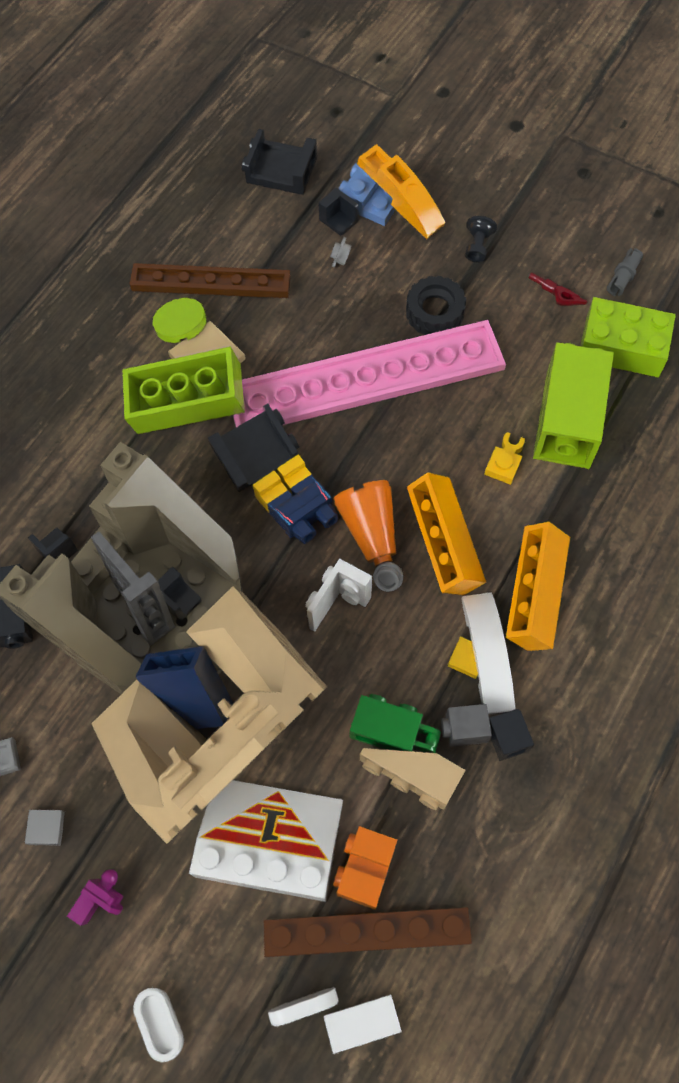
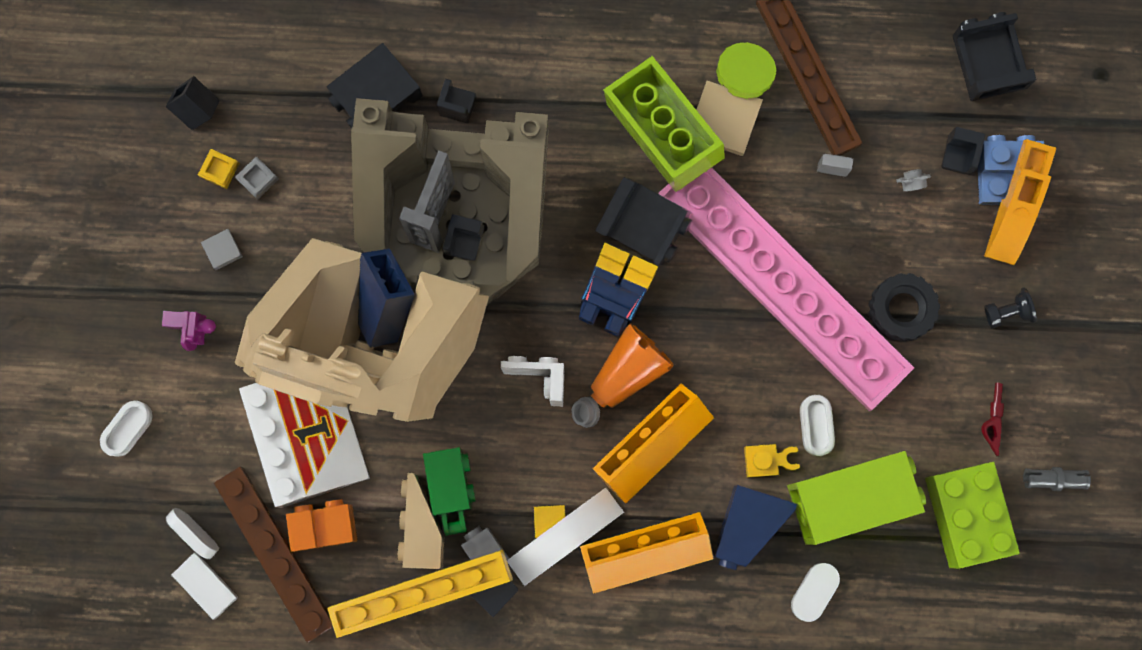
camera: 60 degrees right, 15 degrees up
none -> yellow plate [327,549,513,638]
none -> dark blue slope [713,485,797,570]
none -> white tile [791,563,840,622]
none -> white tile [800,395,835,456]
none -> light grey tile [817,154,853,177]

